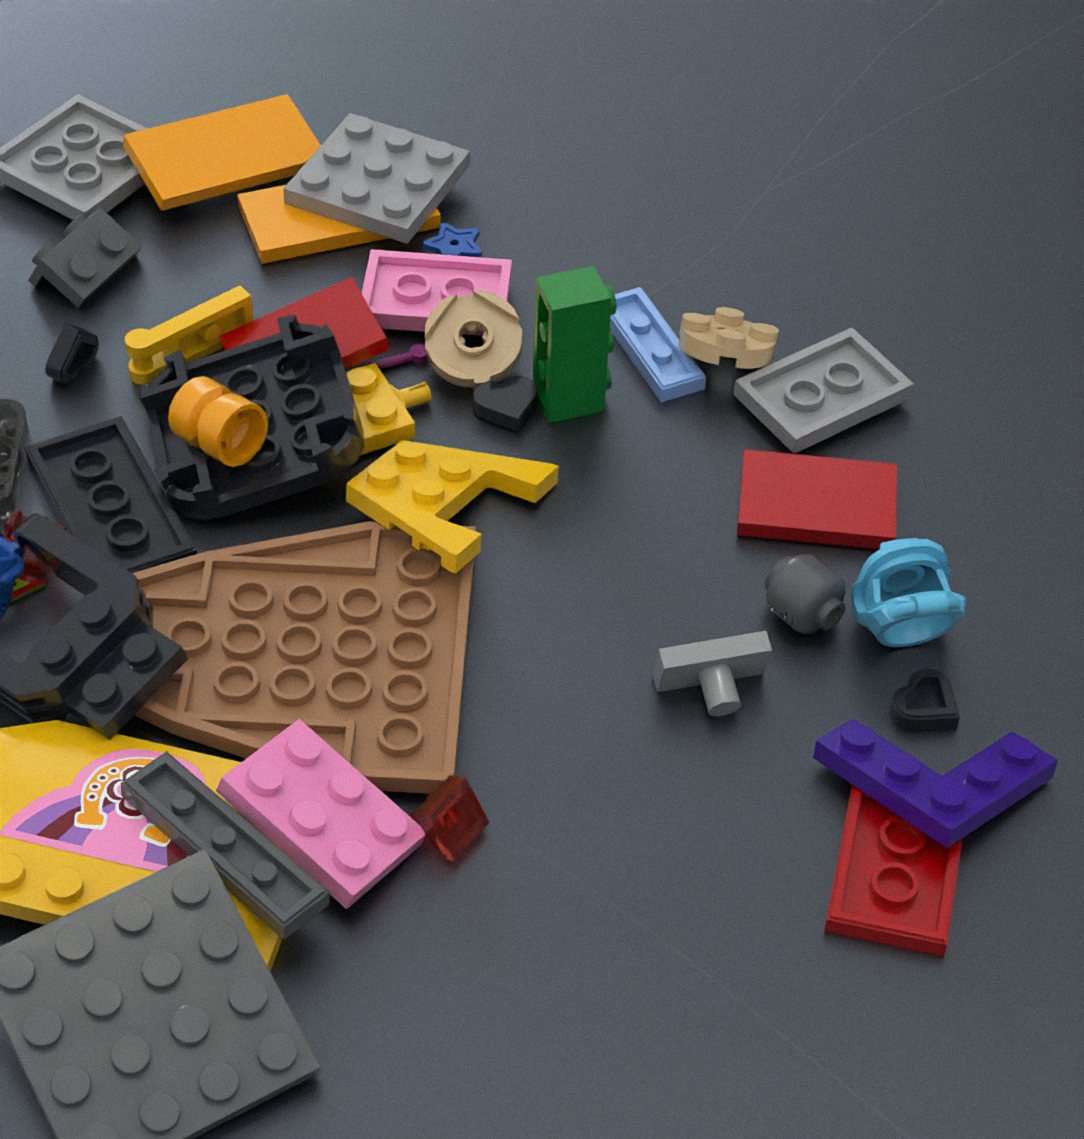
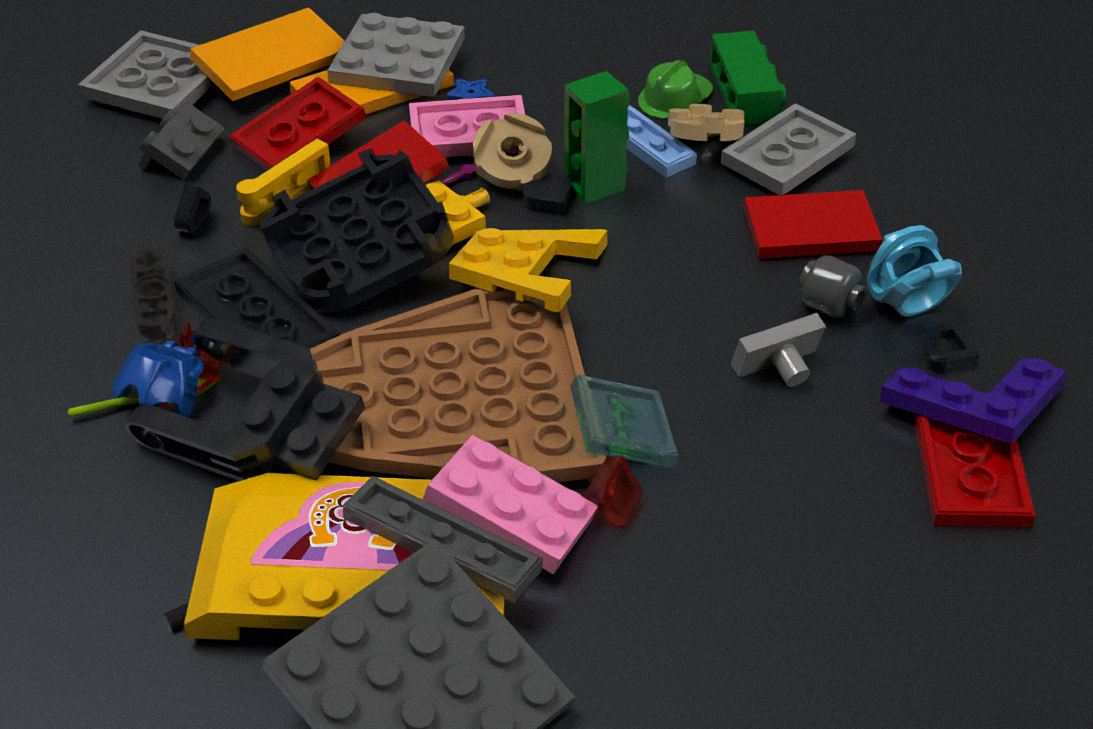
camera: 10 degrees left, 5 degrees down
light orange wheel [168,376,268,467] -> none
none -> red tile [229,77,367,171]
none -> clear light blue tile [570,374,679,468]
none -> bright green piece [638,60,713,119]
none -> green brick [710,30,786,125]

